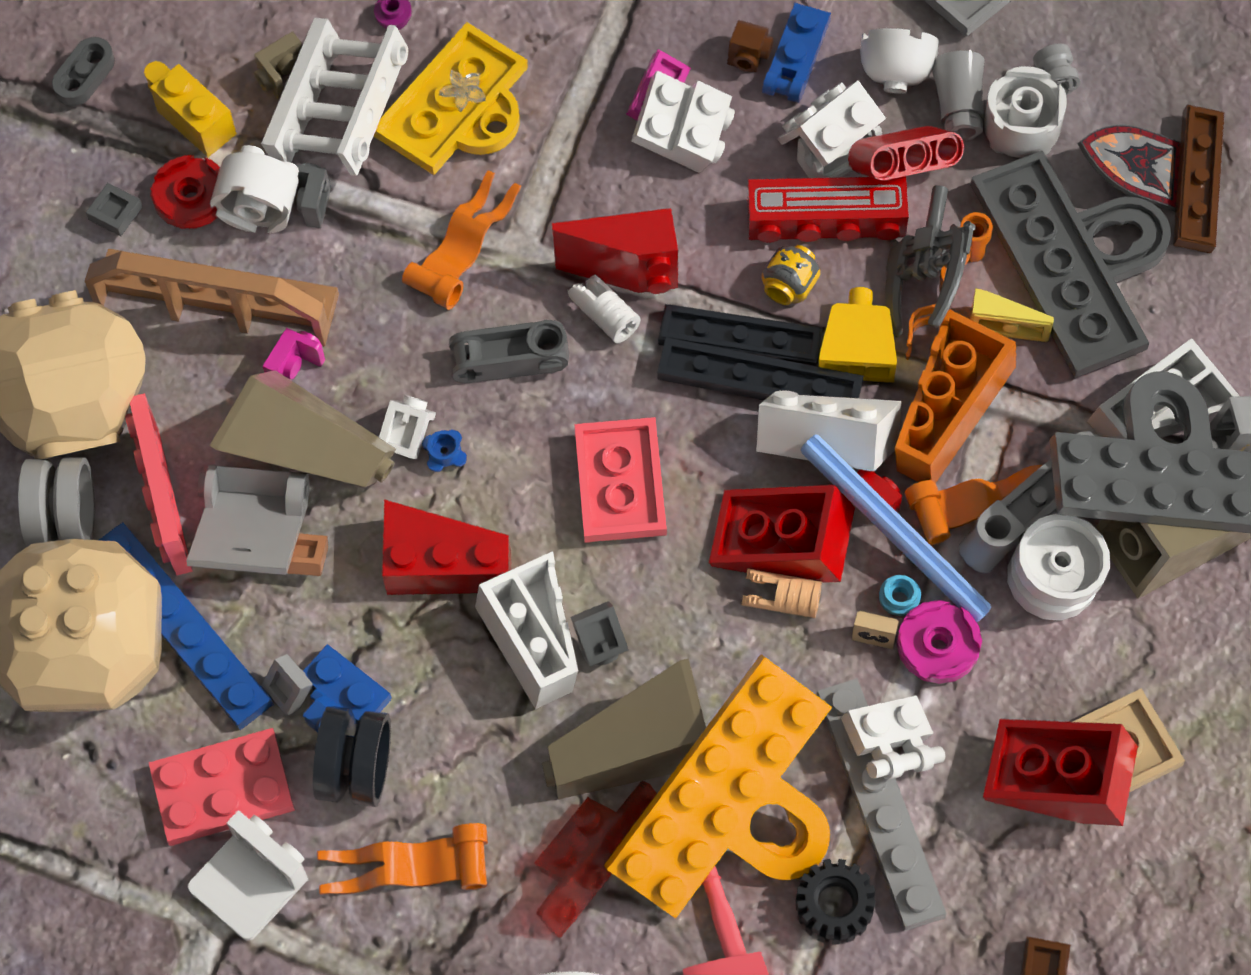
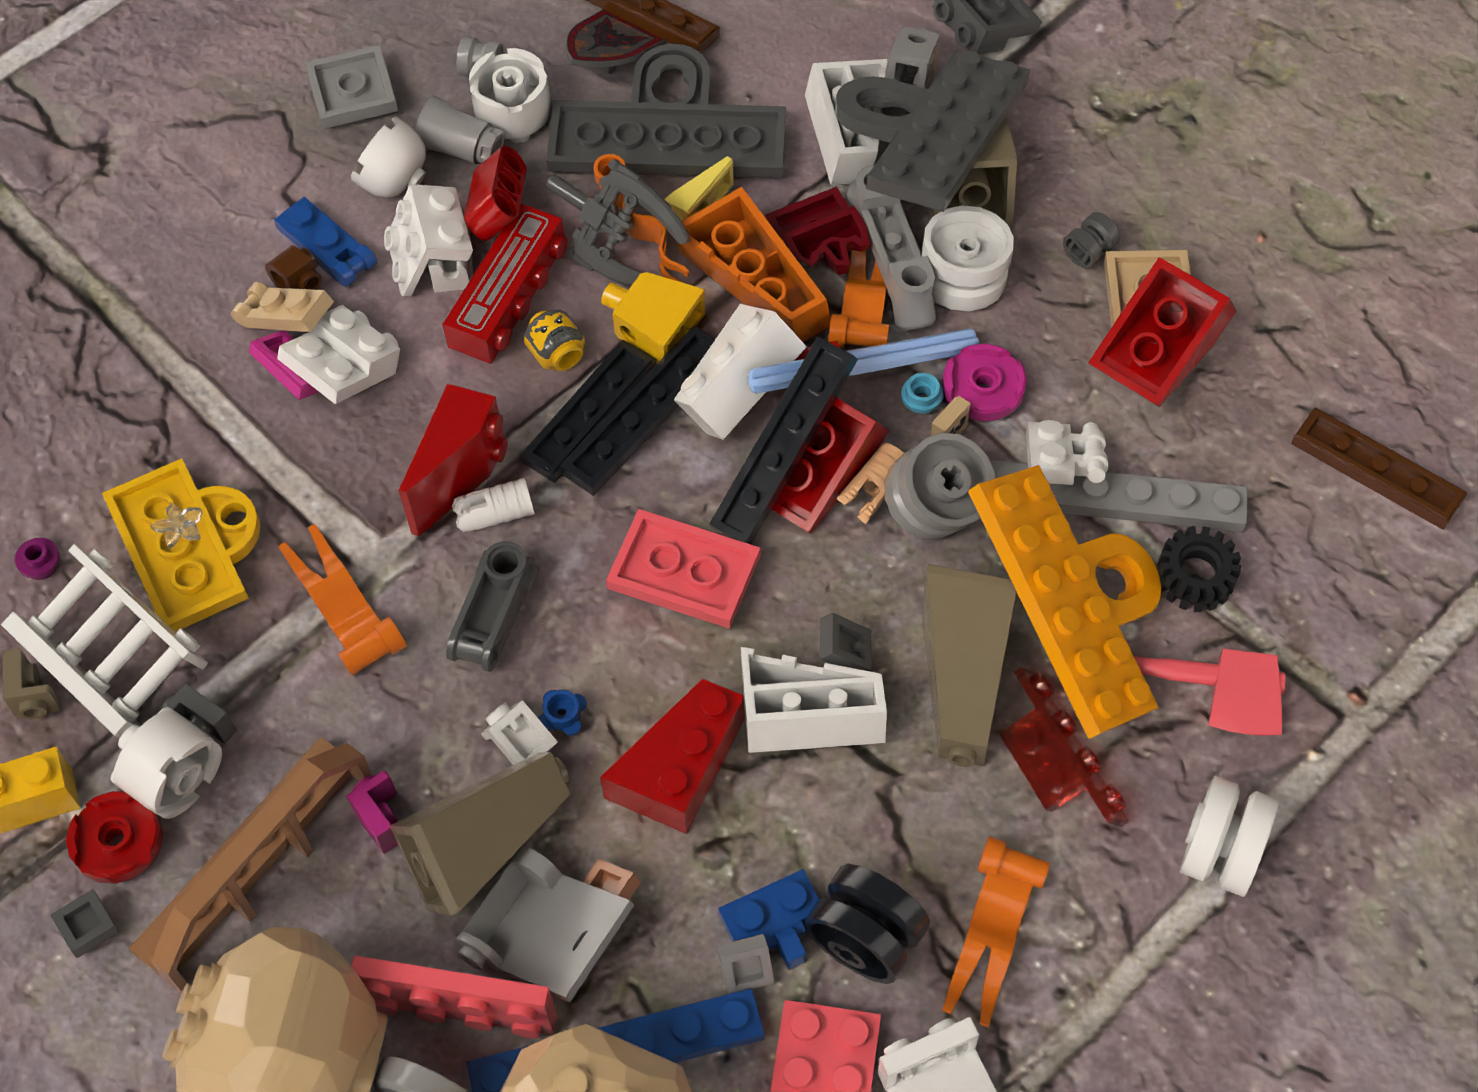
camera: 65 degrees left, 5 degrees down
none -> tan plate [230,282,334,332]
none -> black plate [709,337,858,544]
none -> dark red plate [764,186,871,275]
none -> light grey wheel [885,433,995,540]
none -> dark grey wheel [1063,212,1120,268]

